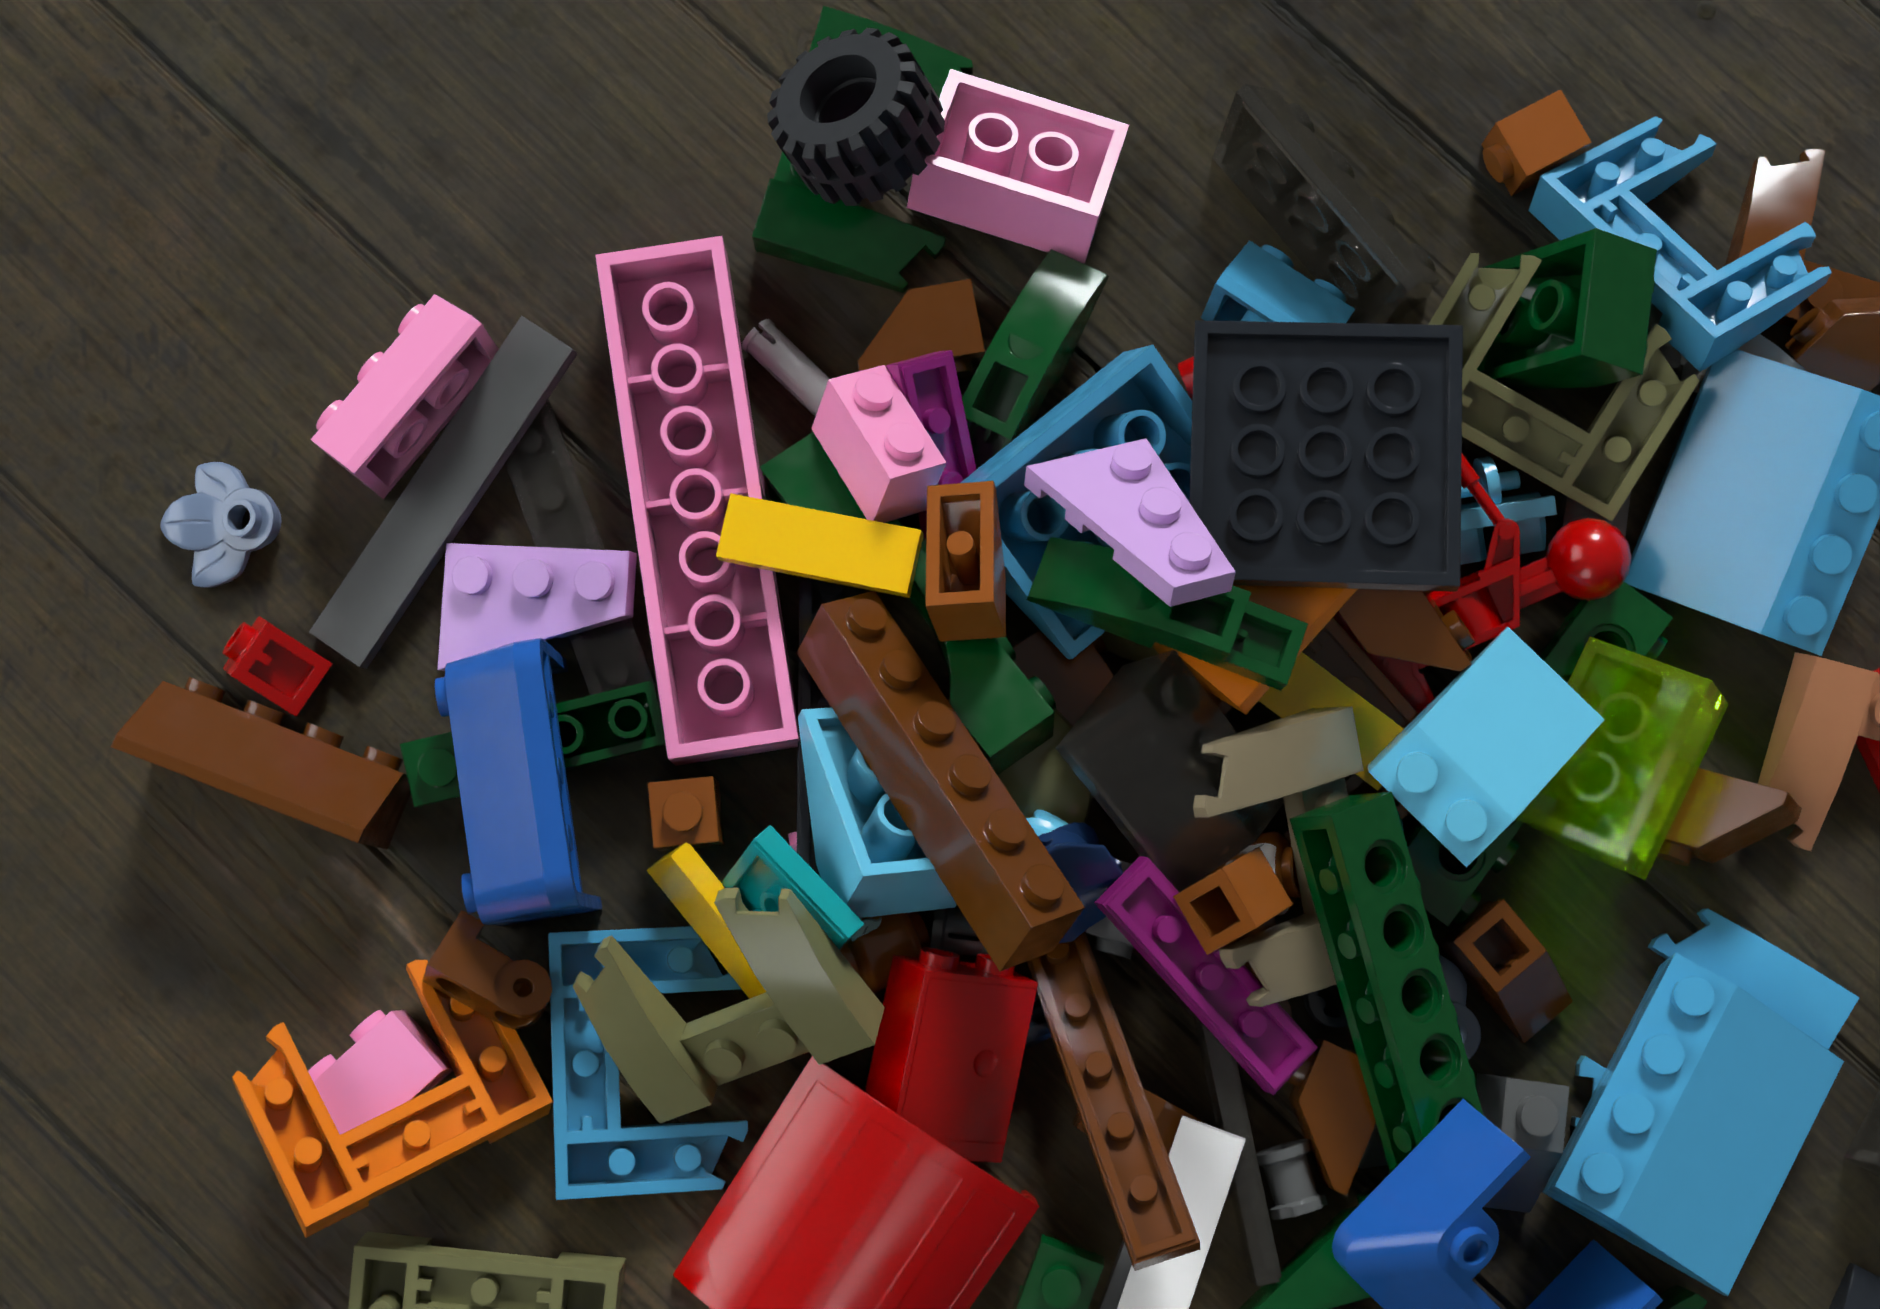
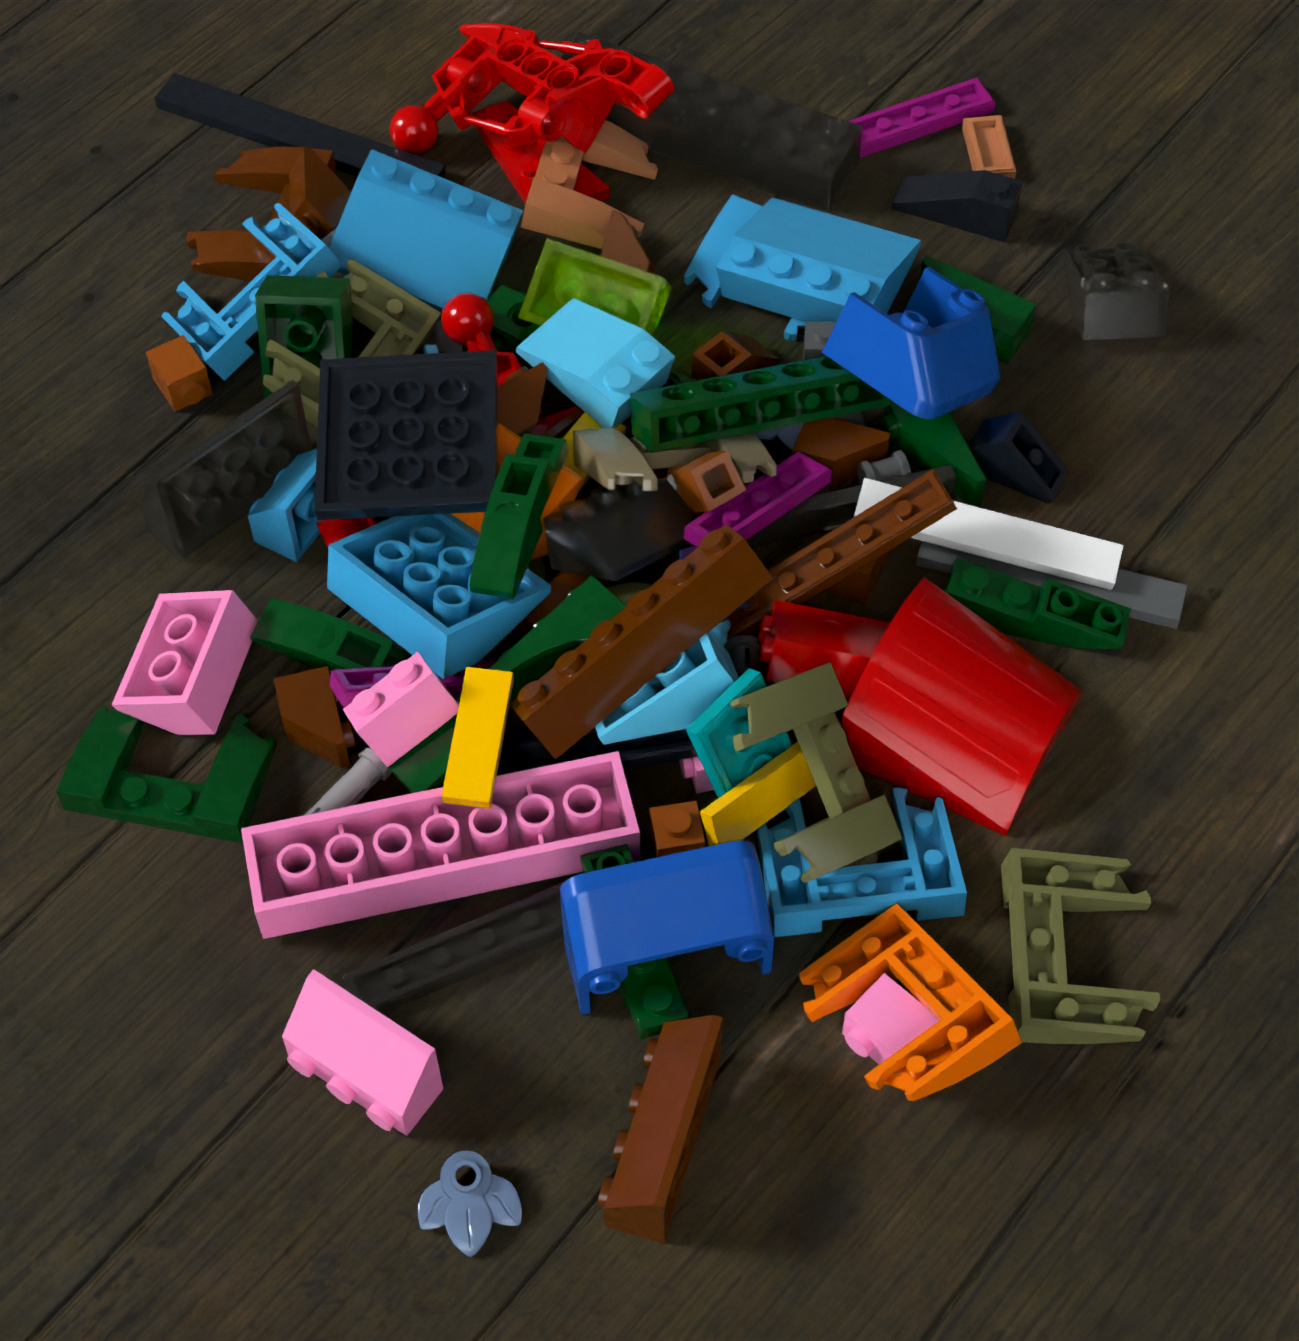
camera: 90 degrees left, 25 degrees down
red bracket [222,616,333,716] -> none
dark grey tile [309,316,578,669] -> none
reddish brown leg [423,910,552,1029] -> none
lavender wing [437,543,637,671] -> none
black tyre [767,28,945,206] -> none
dark orange slope [926,481,1006,641] -> none
lavender wing [1024,438,1236,607] -> none

